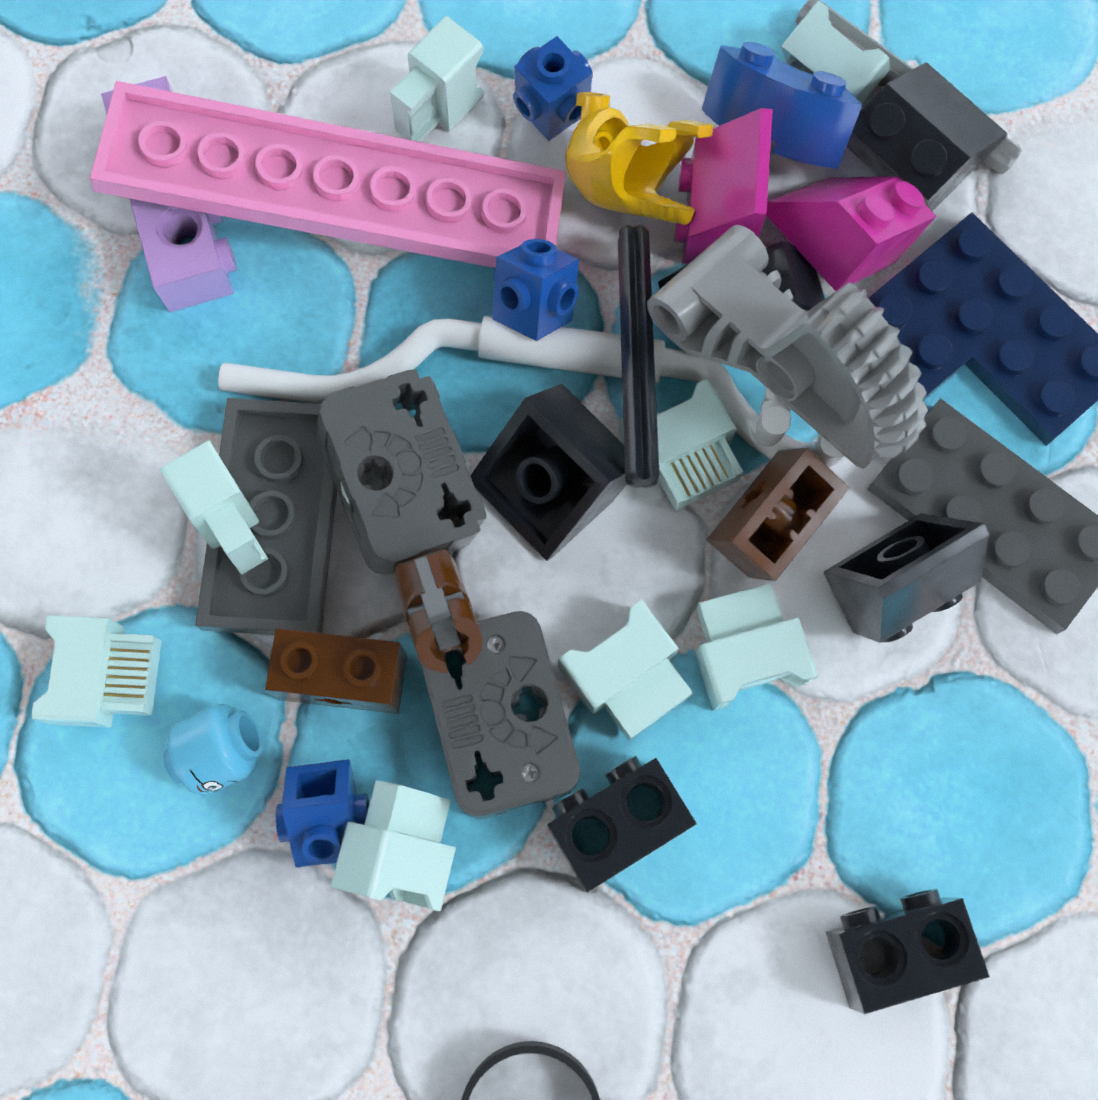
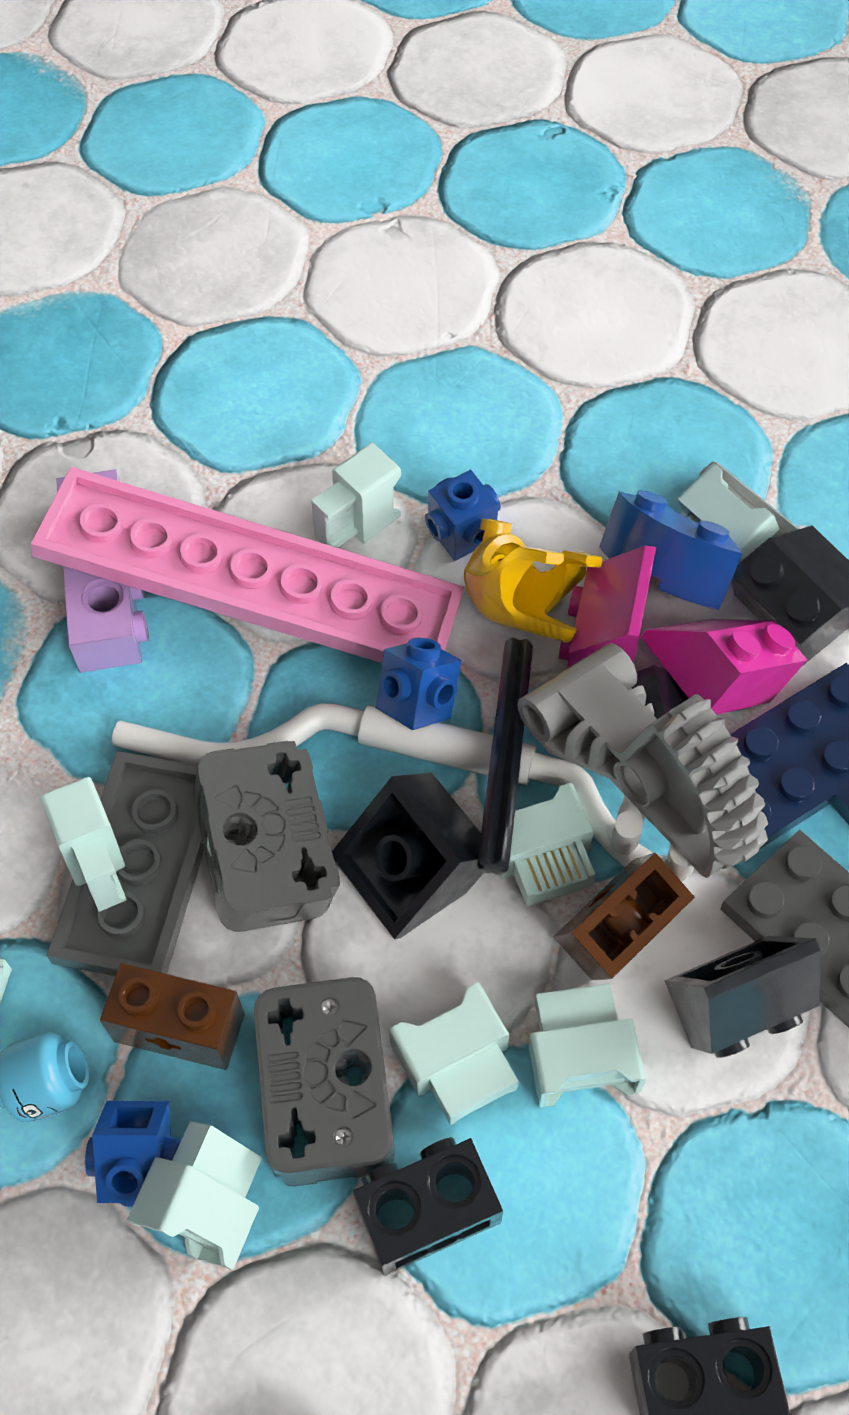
camera: 10 degrees right, 15 degrees down
reddish brown plate [395,549,483,673] -> none

